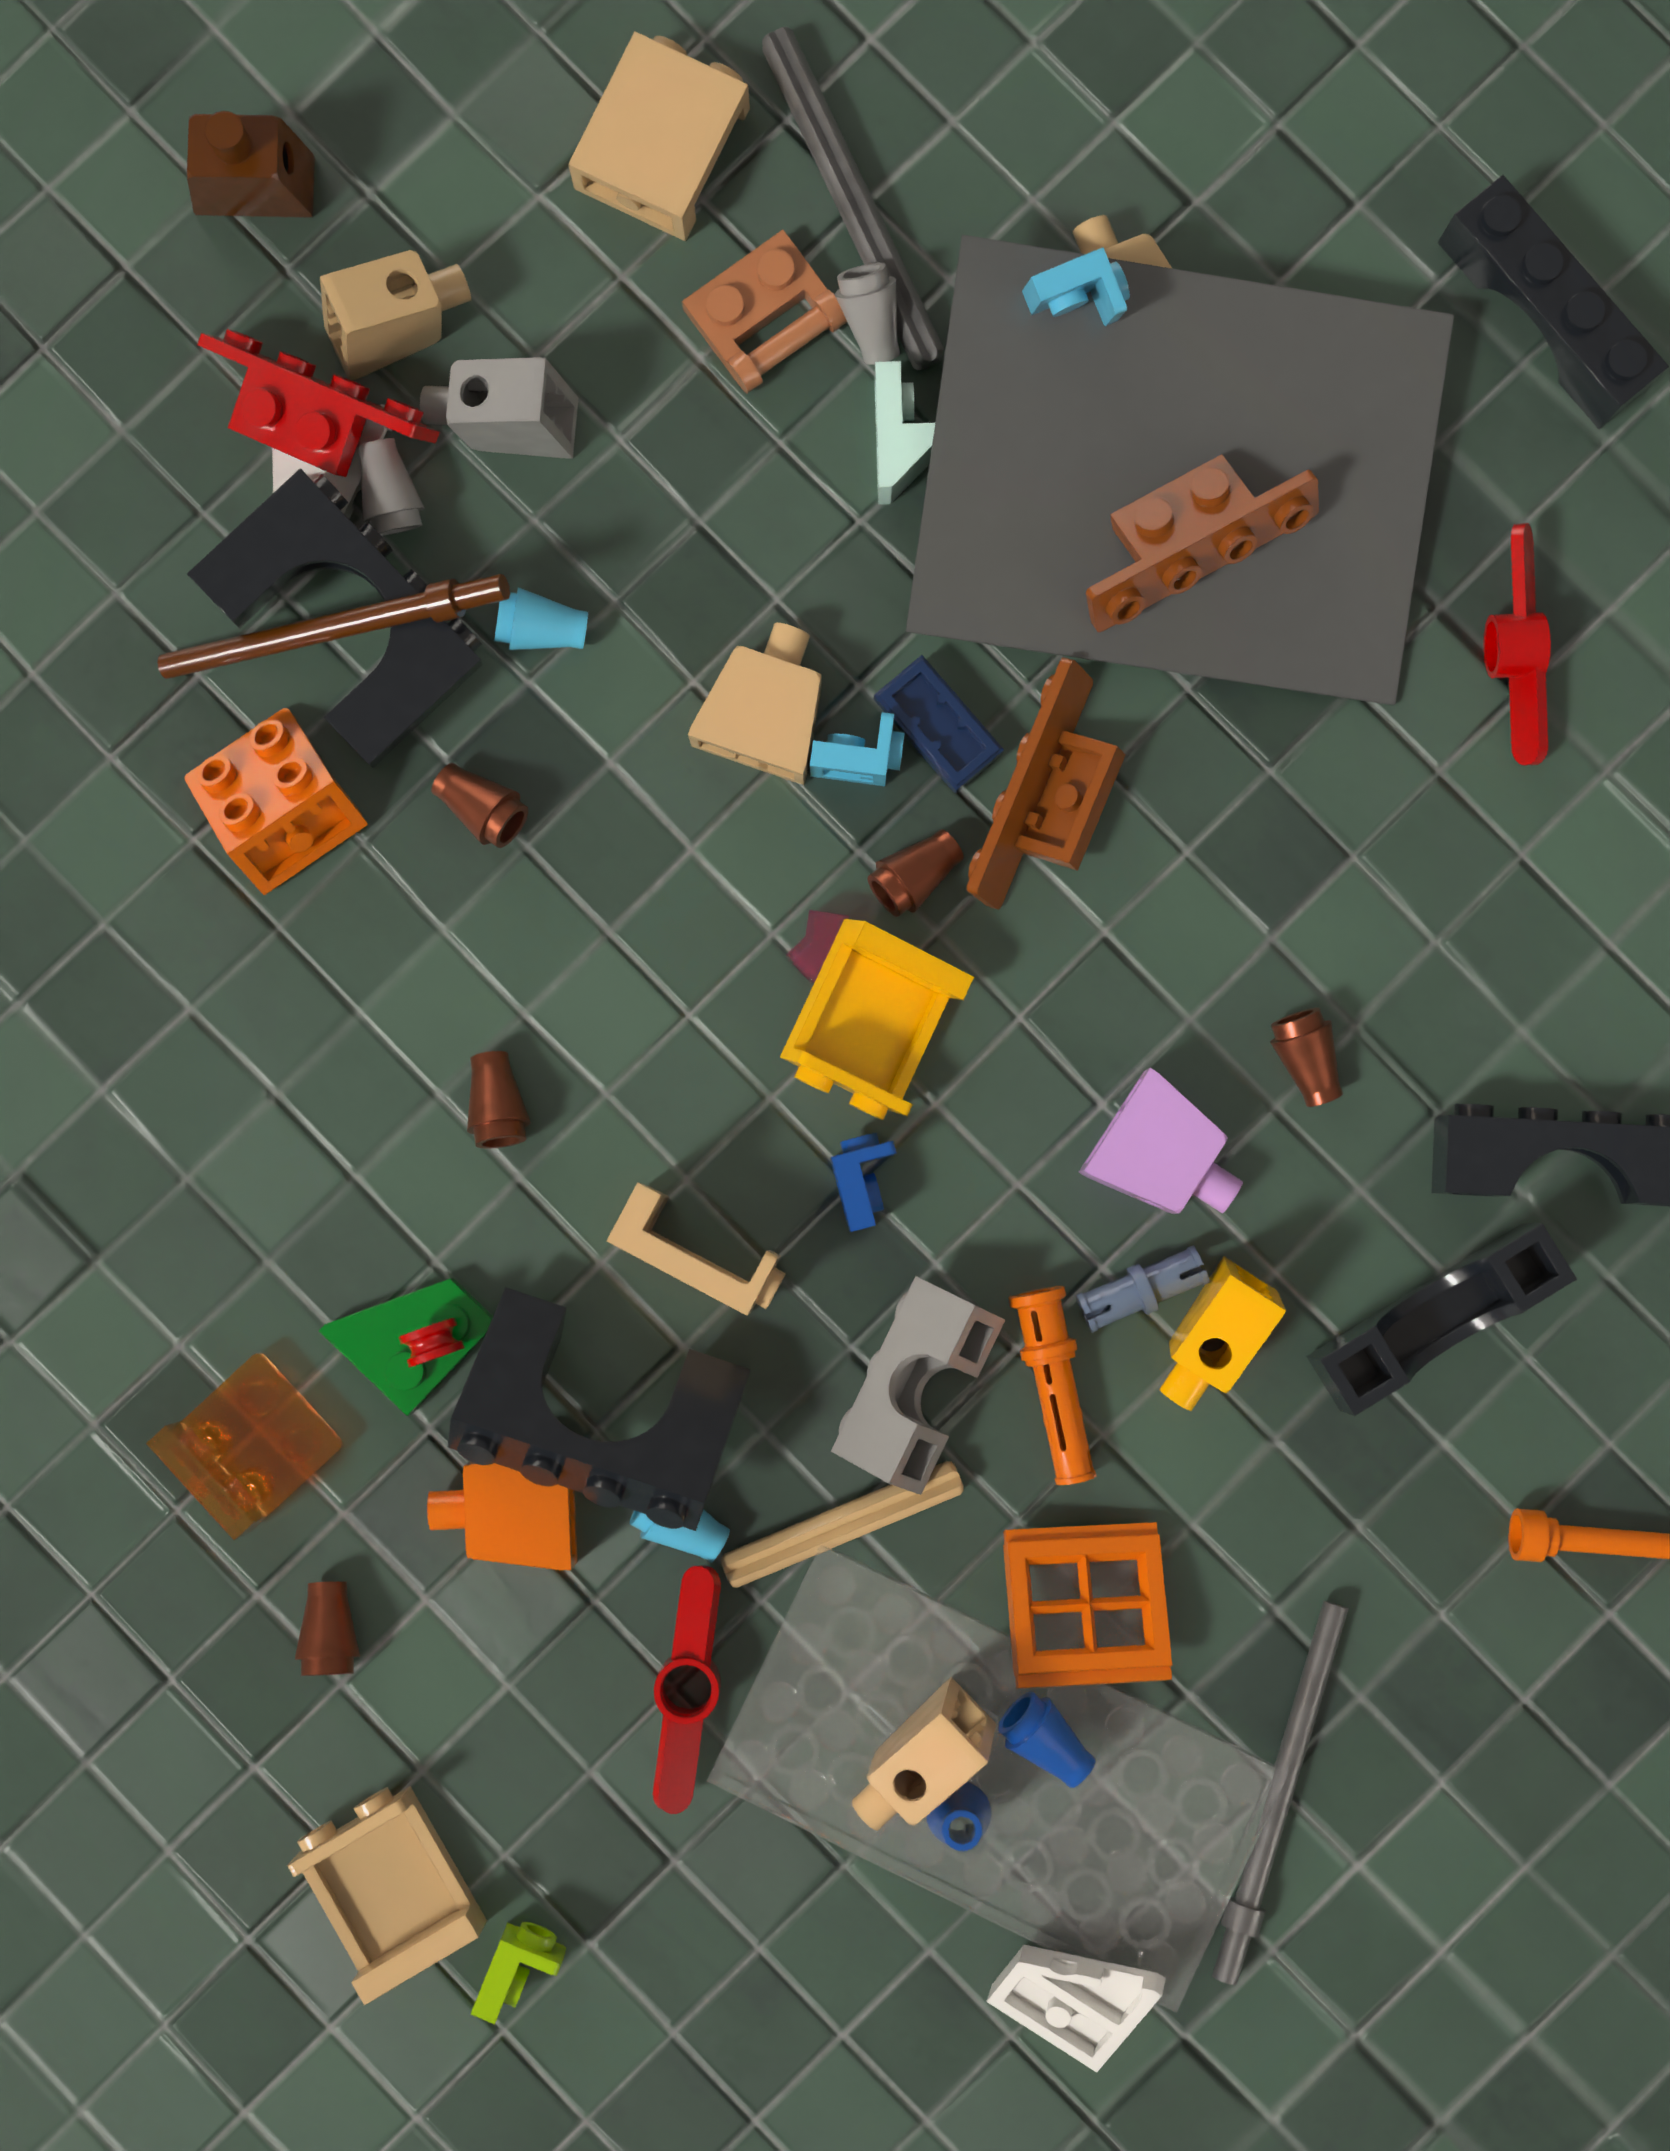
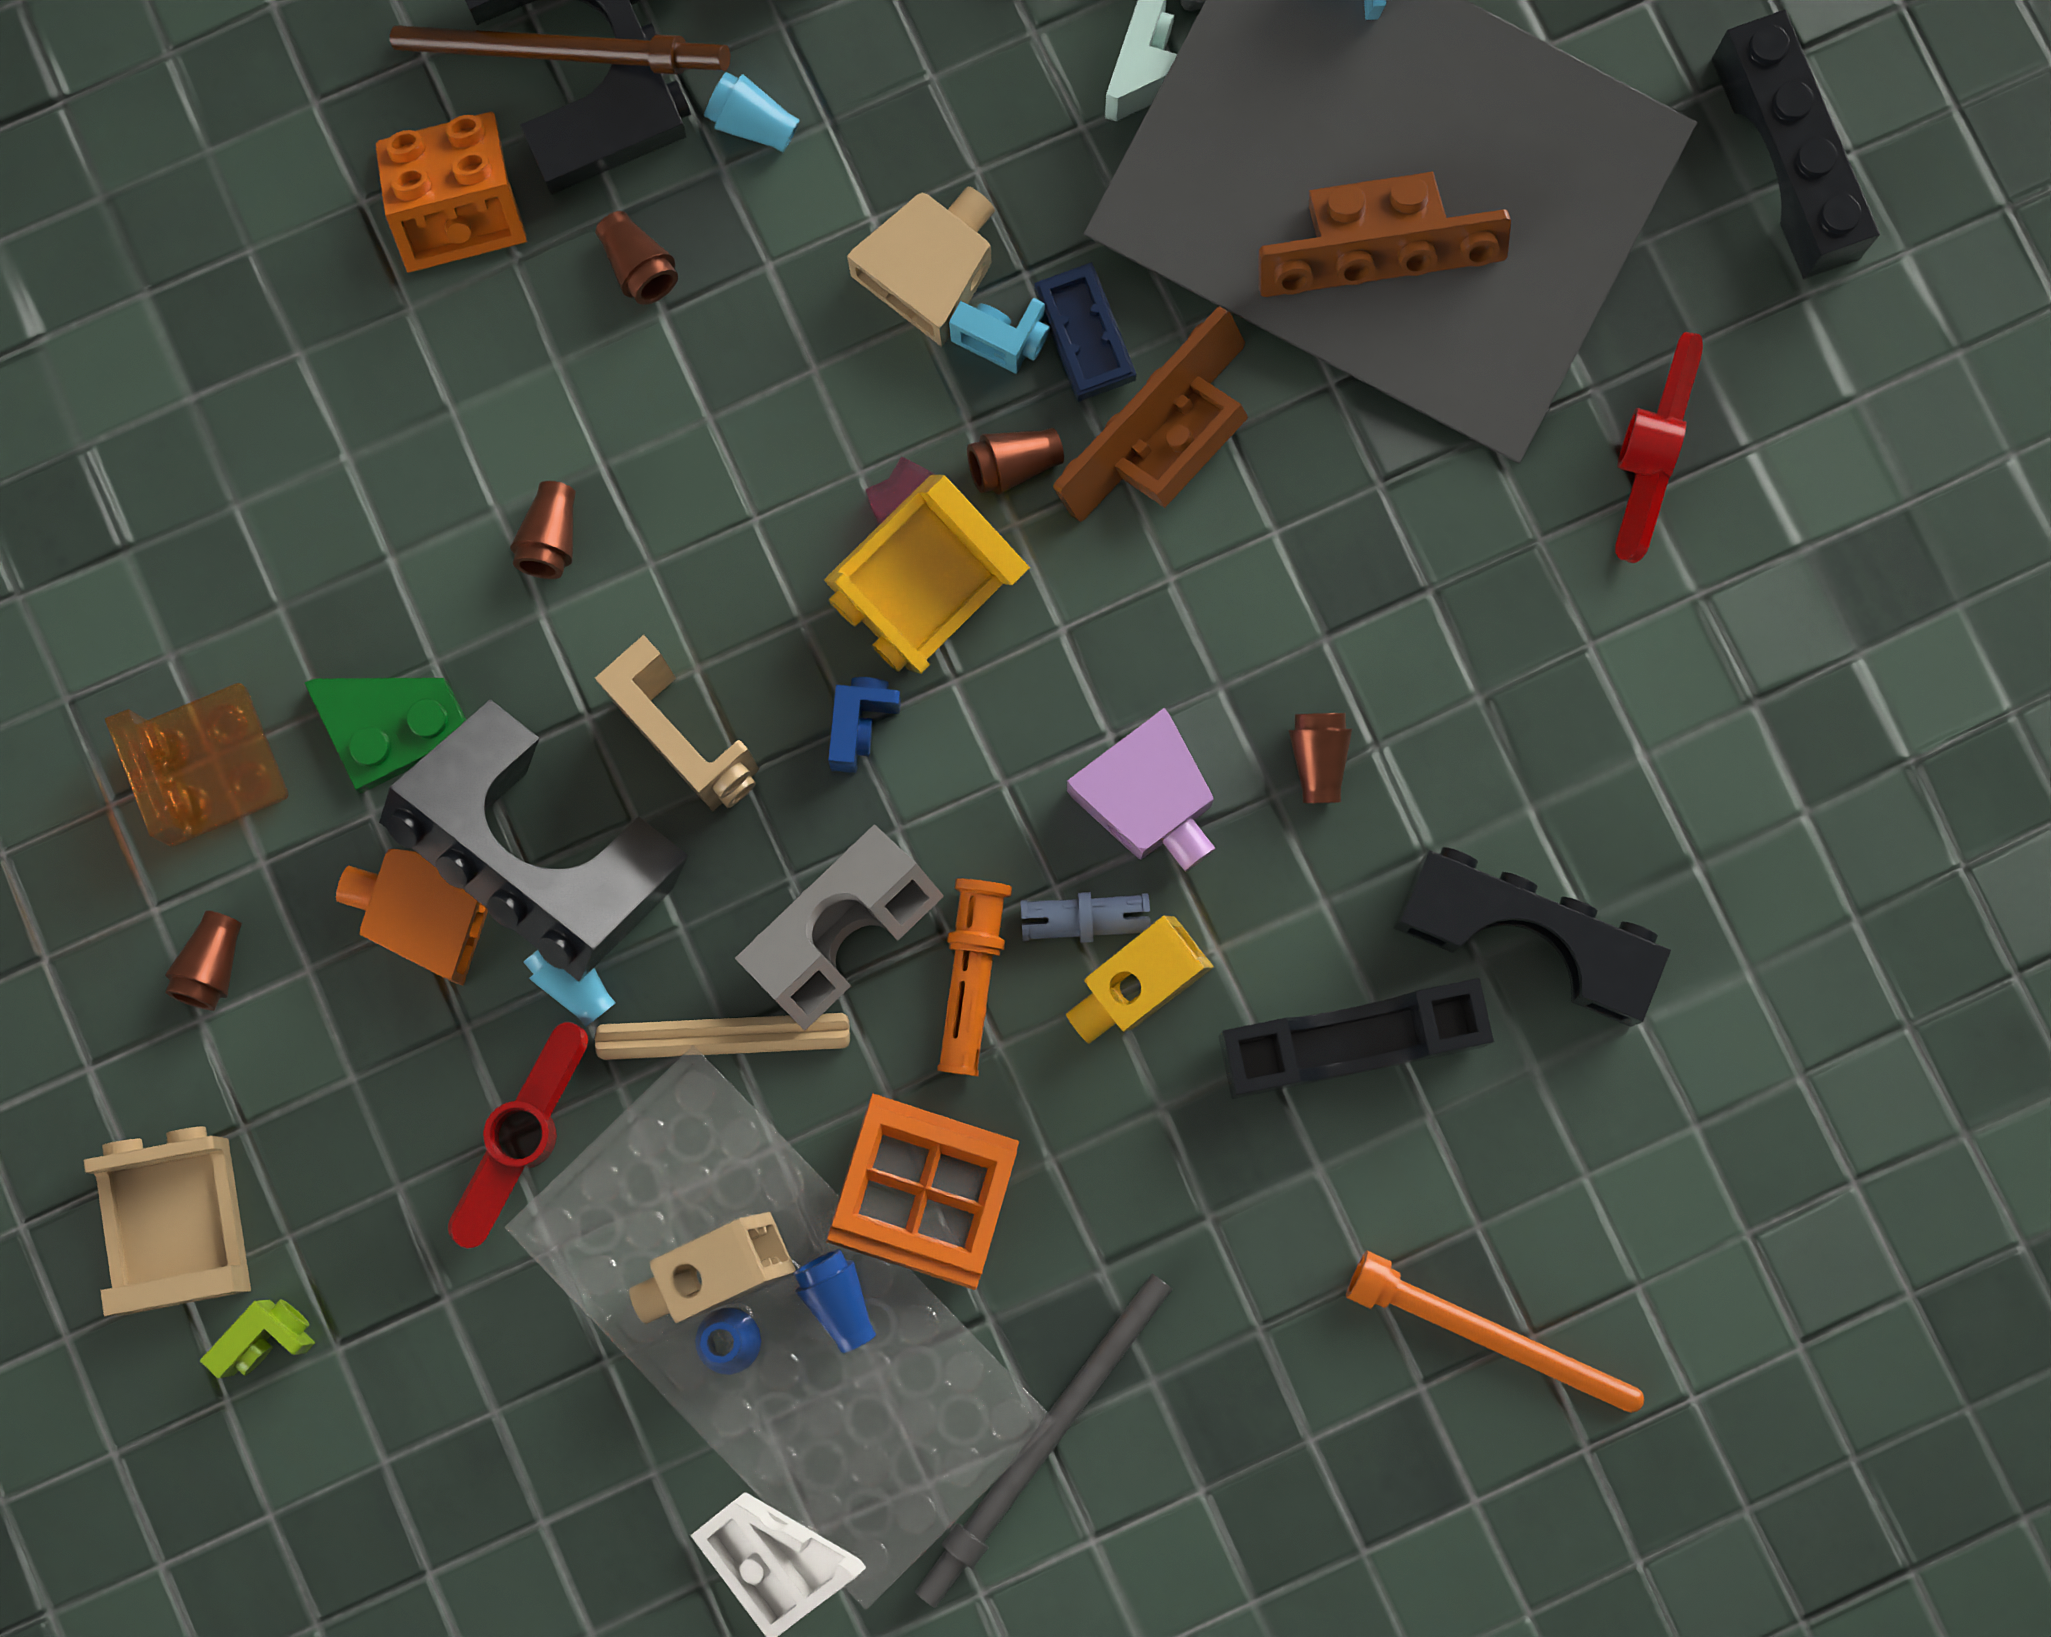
camera: 20 degrees right, 5 degrees down
red bush [399,1317,465,1368] -> none

